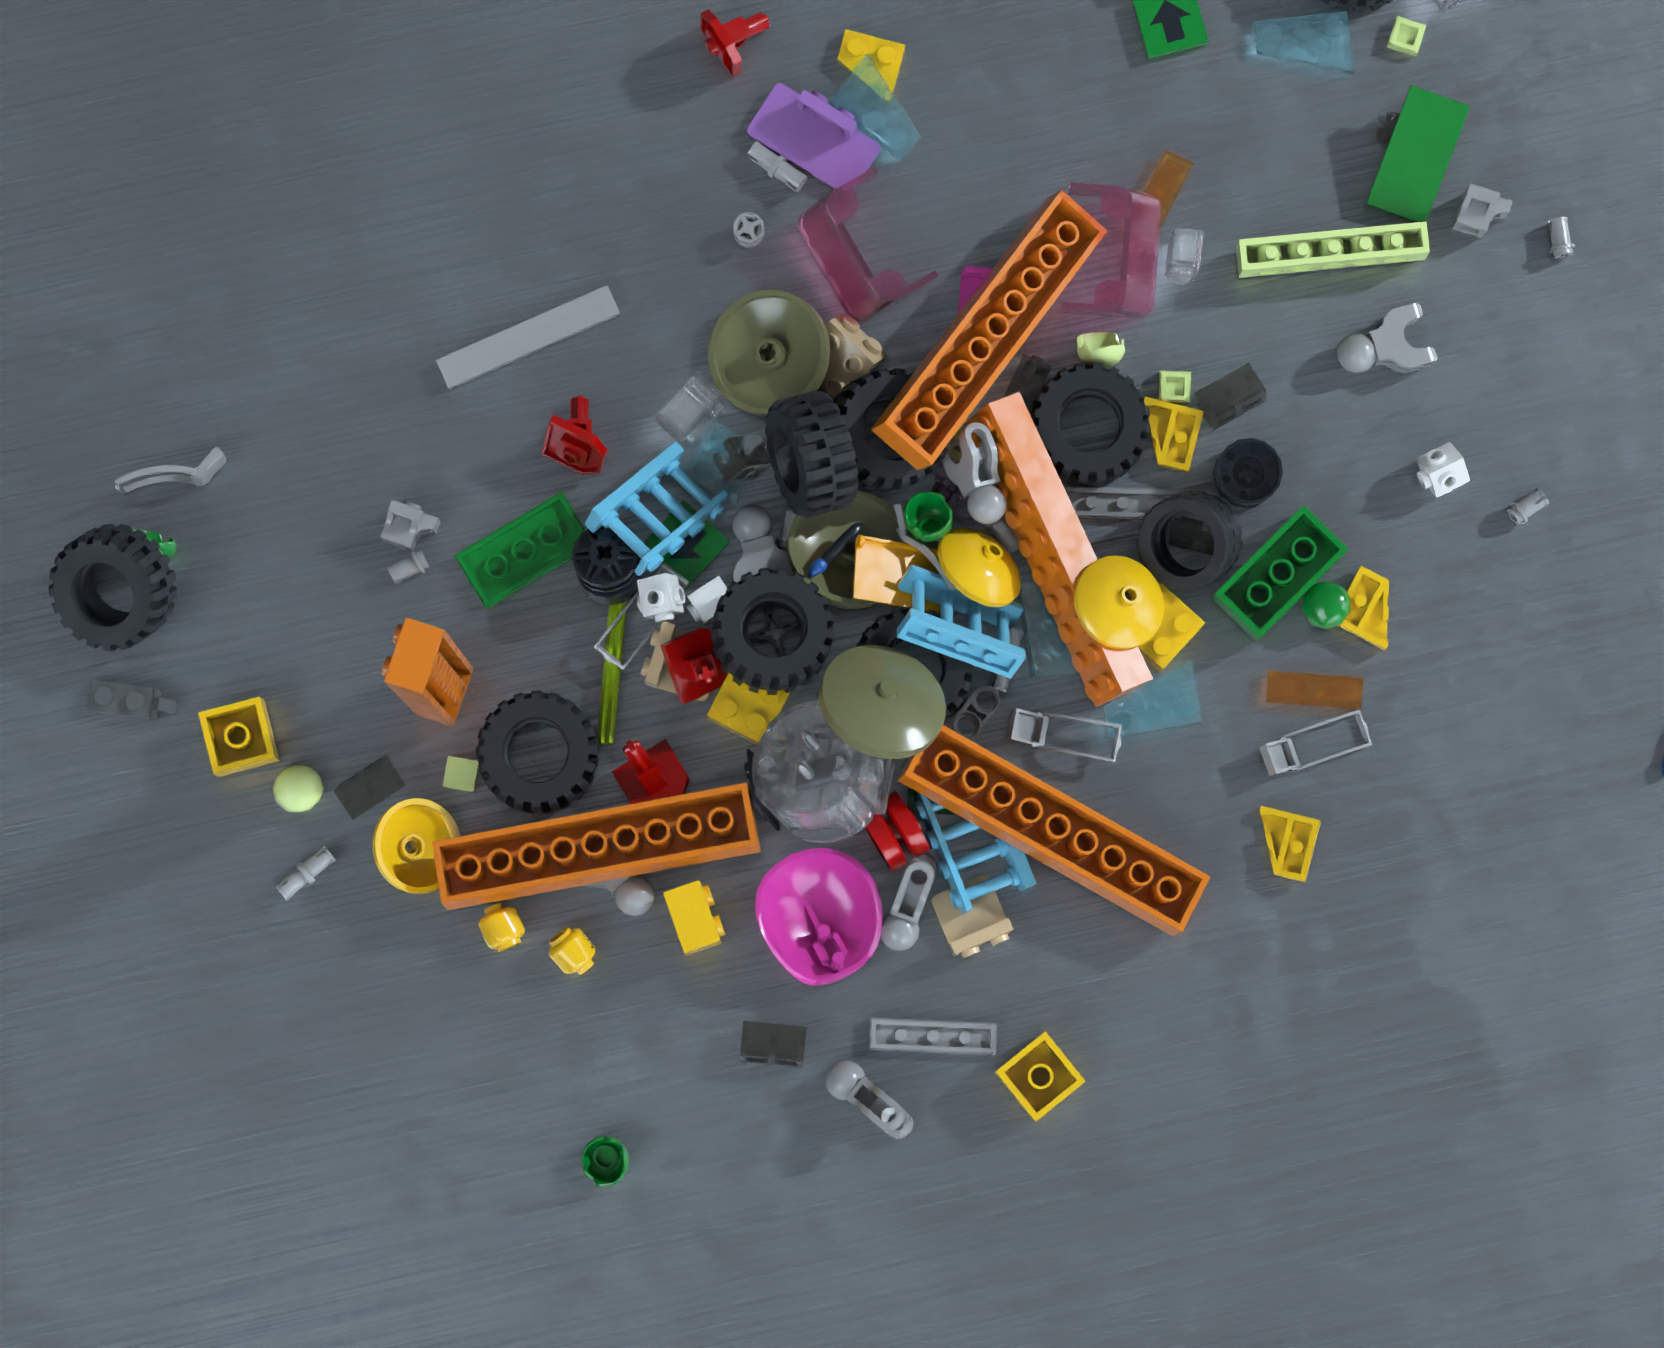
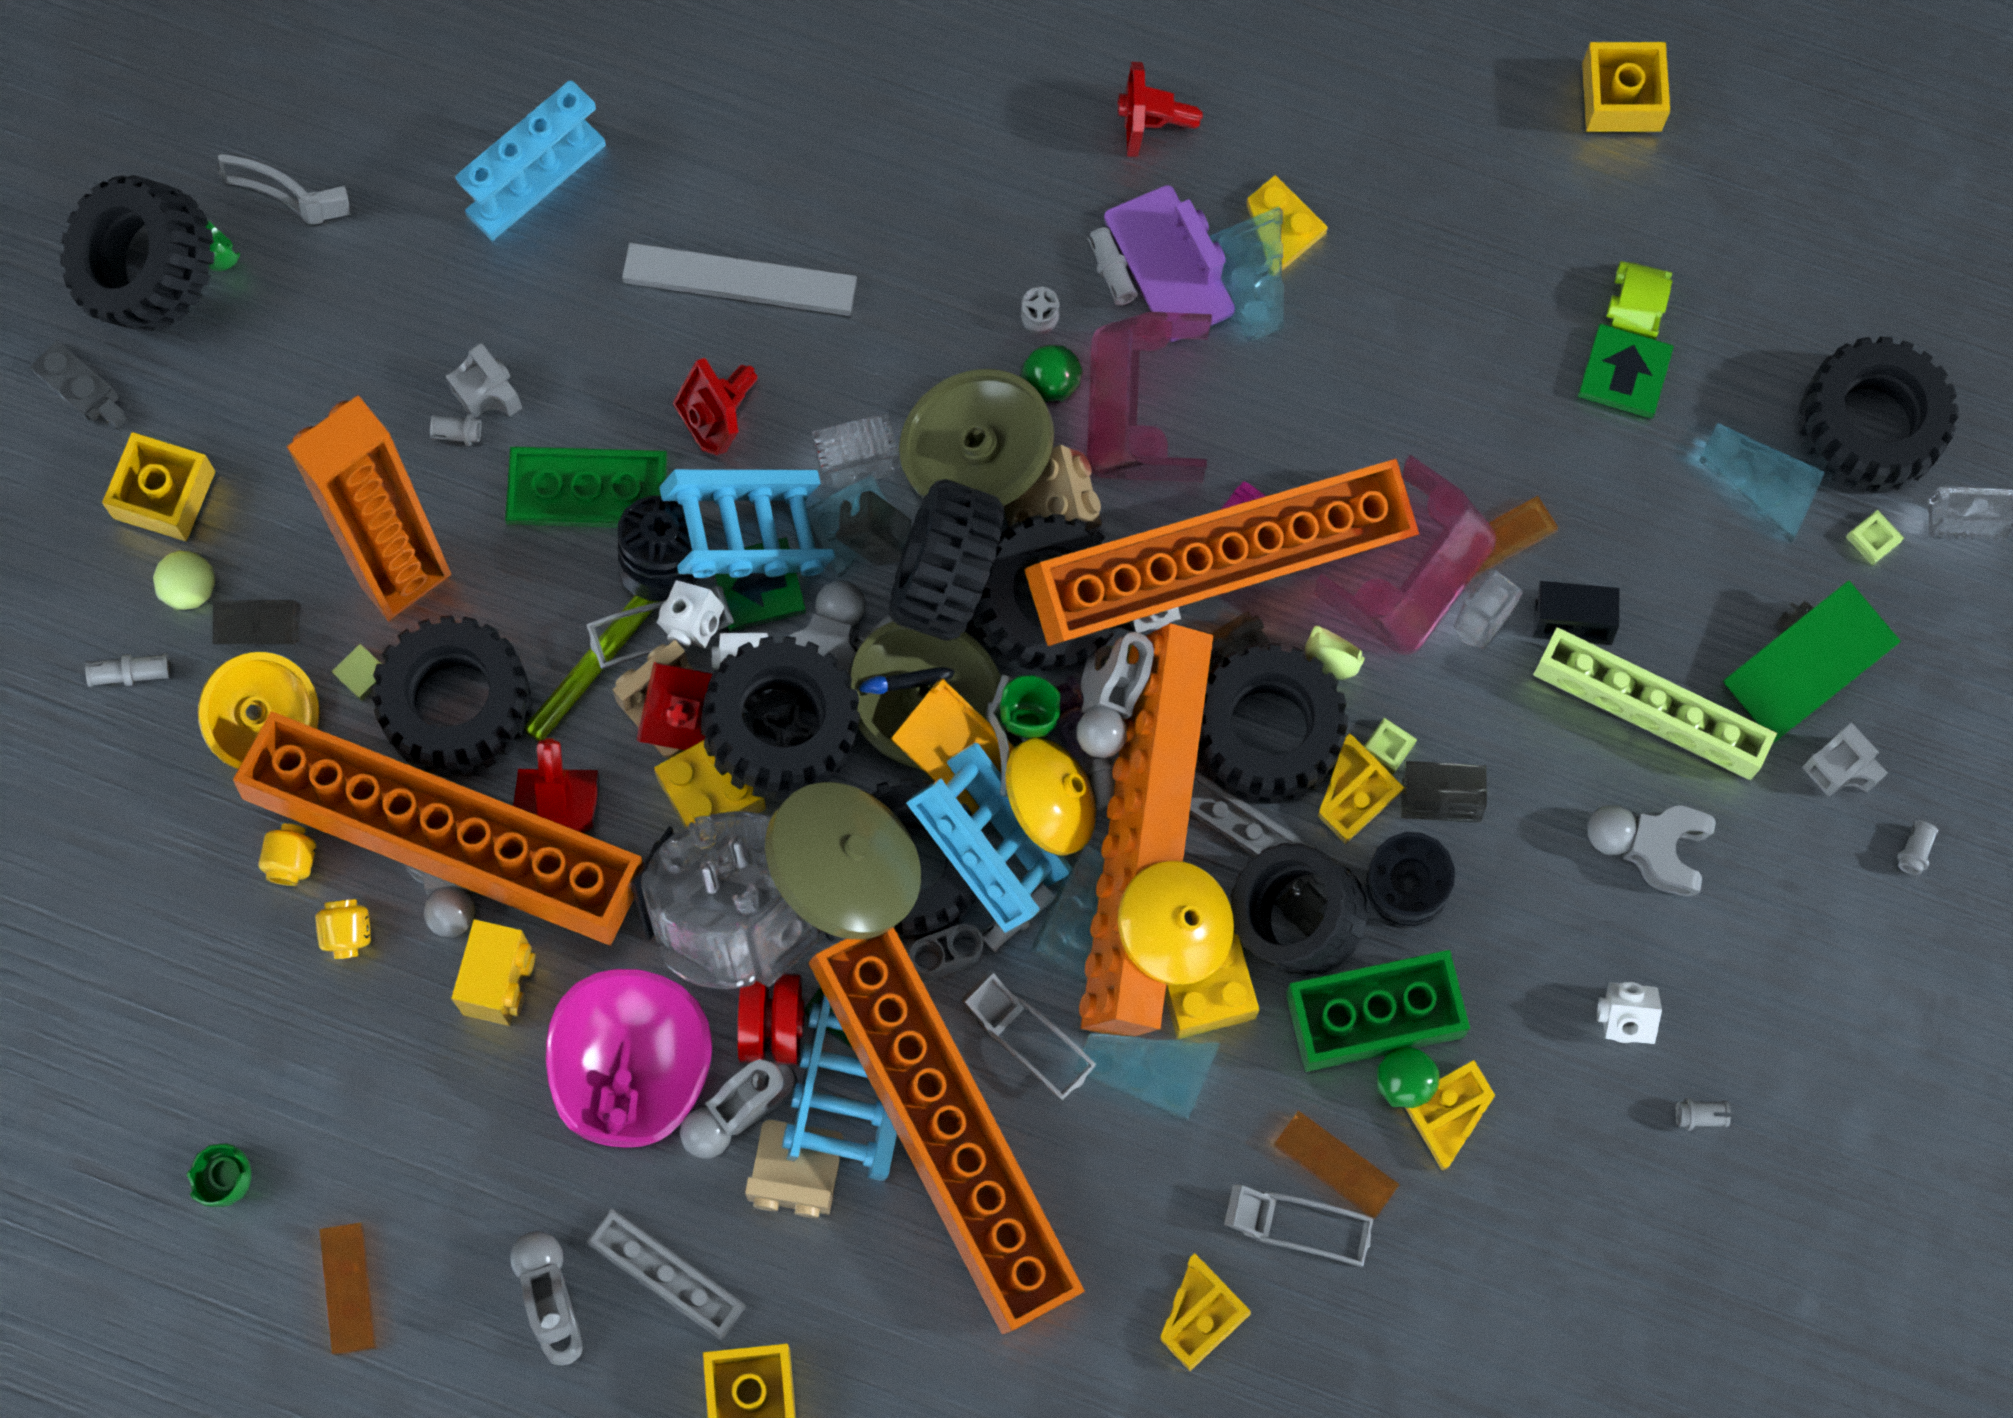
camera: 30 degrees right, 10 degrees down
clear smoke hinge [740,1021,807,1068] -> none
none -> clear orange tile [319,1223,376,1356]
none -> medium azure fence [455,80,606,241]
none -> green hair [1020,344,1083,403]
none -> black hinge [1533,581,1620,645]

